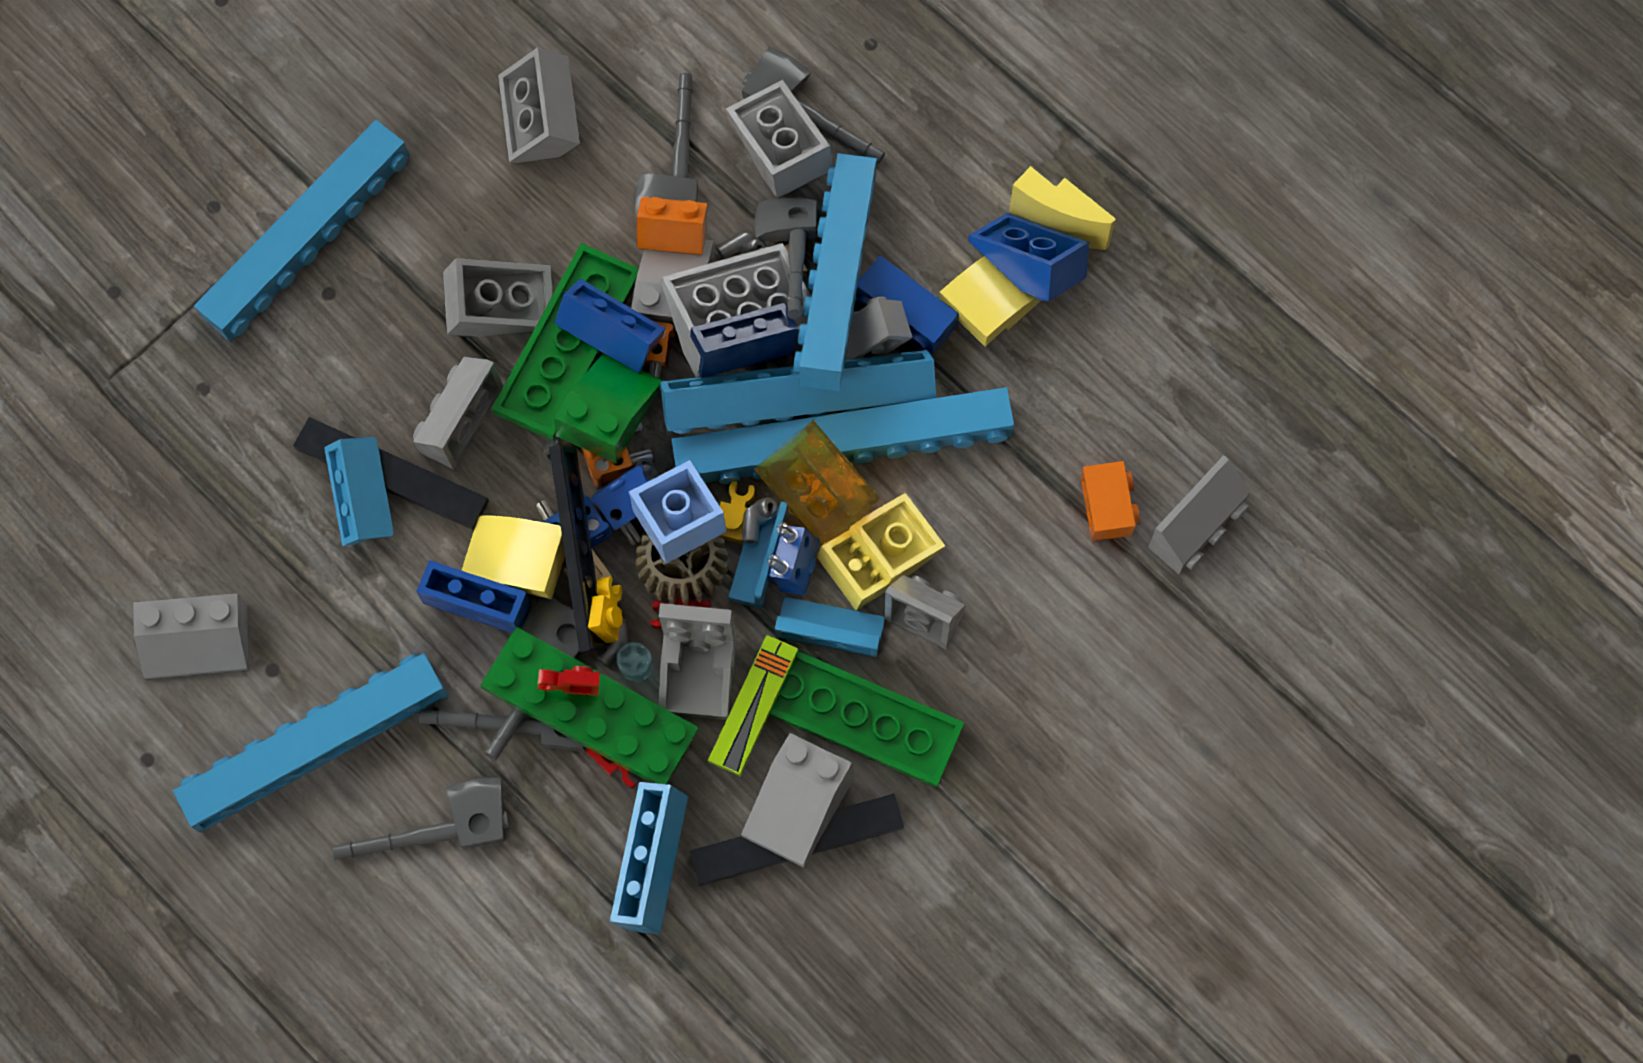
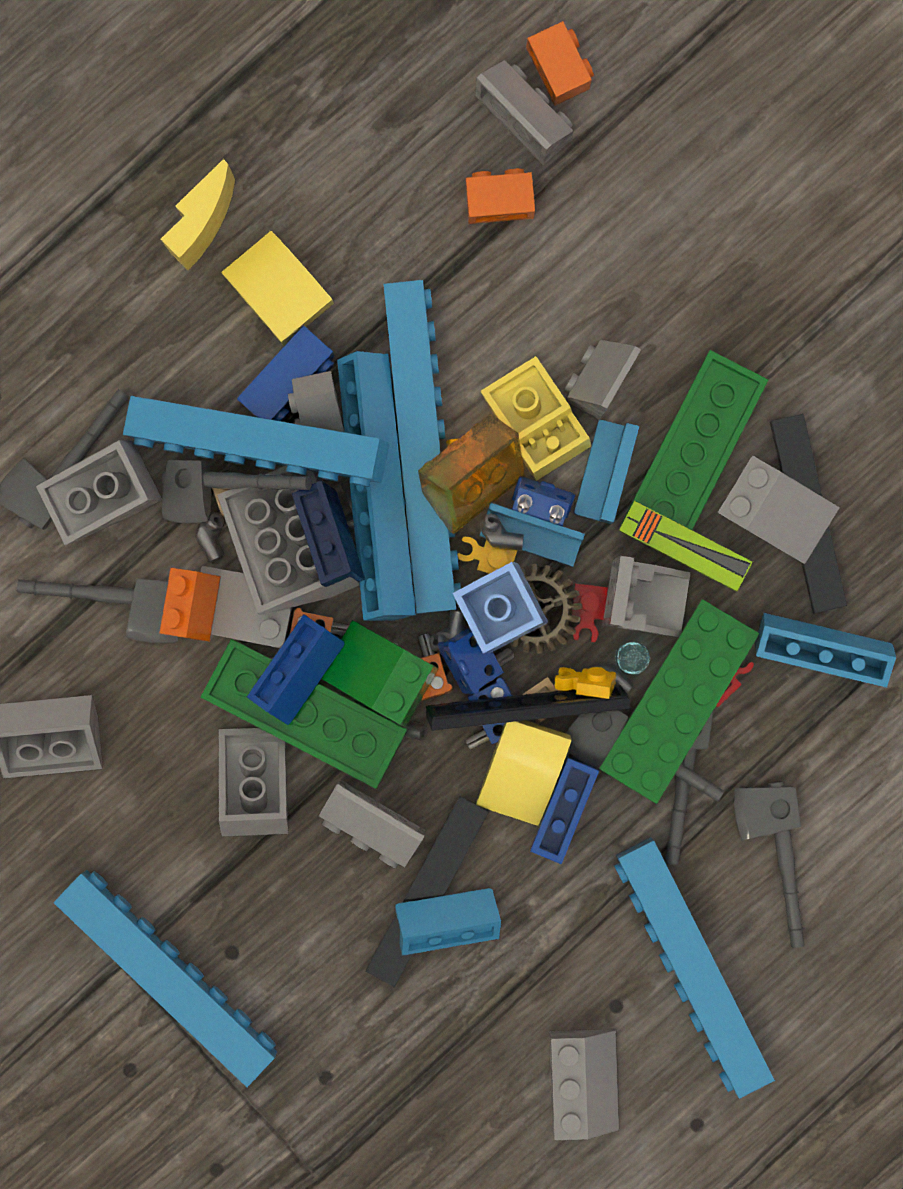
camera: 90 degrees left, 15 degrees up
red plate [538,666,600,696] -> none
blue slope [969,213,1089,301] -> none
none -> orange brick [526,21,594,106]

